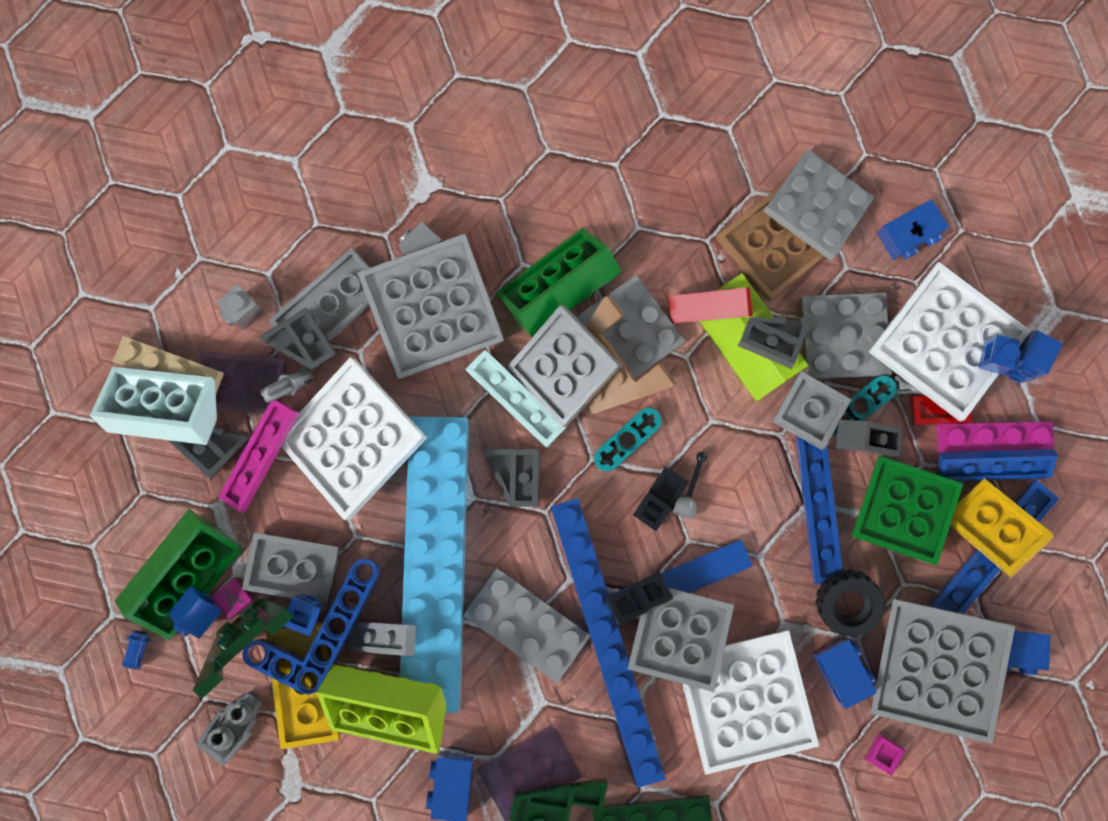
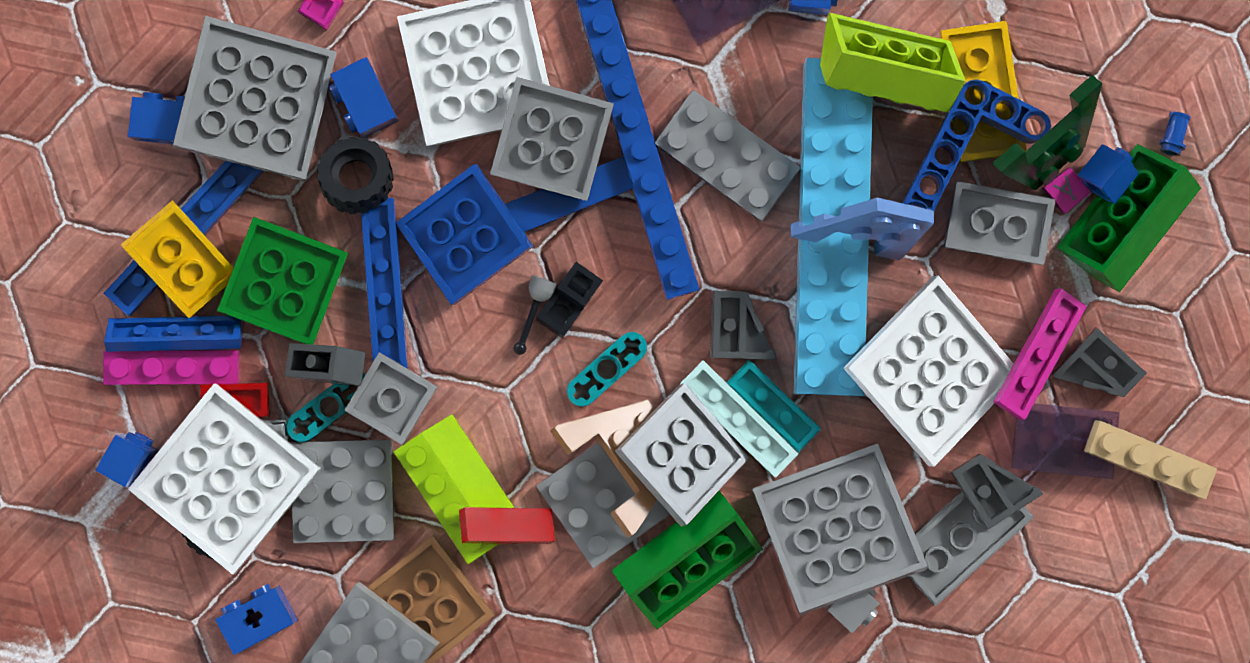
camera: 175 degrees right, 5 degrees up
light aqua slope [90,367,217,445] -> none
light grey connector [196,692,262,767] -> none
light grey brick [216,284,264,330] -> none
light grey axle [261,367,313,403] -> none
blue brick [284,595,325,636] -> none
light grey plate [348,622,416,656] -> none
black slope [605,572,673,627] -> none
dark grey wing [738,317,811,369] -> none
blue brick [978,335,1021,376] -> none
none -> blue plate [396,164,534,305]
none -> teal tile [727,360,821,453]
none -> medium blue wing [791,198,934,260]

